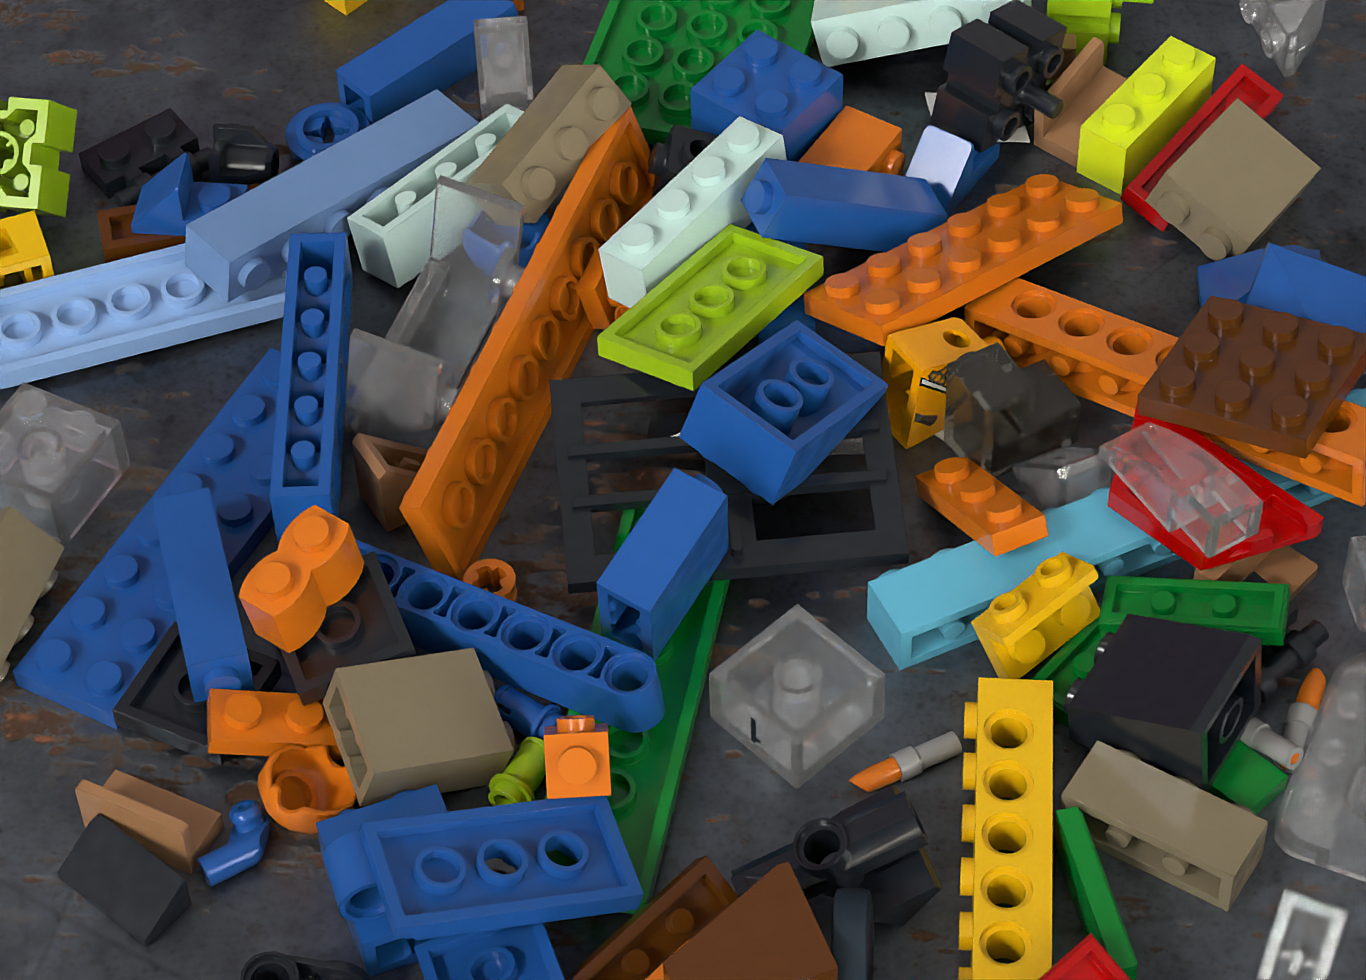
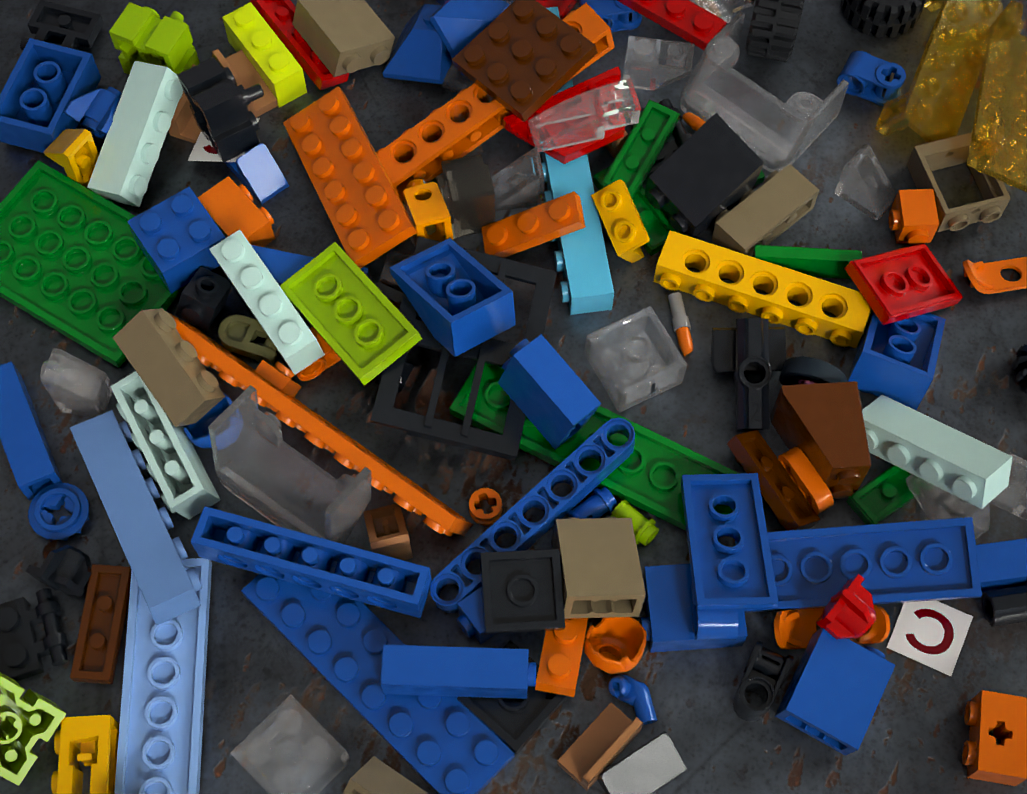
camera: 75 degrees left, 15 degrees up
blue slope [131,153,249,236] -> none
orange brick [239,505,364,653] -> none
orange brick [544,715,611,799] -> none
blue brick [741,158,948,252] -> none

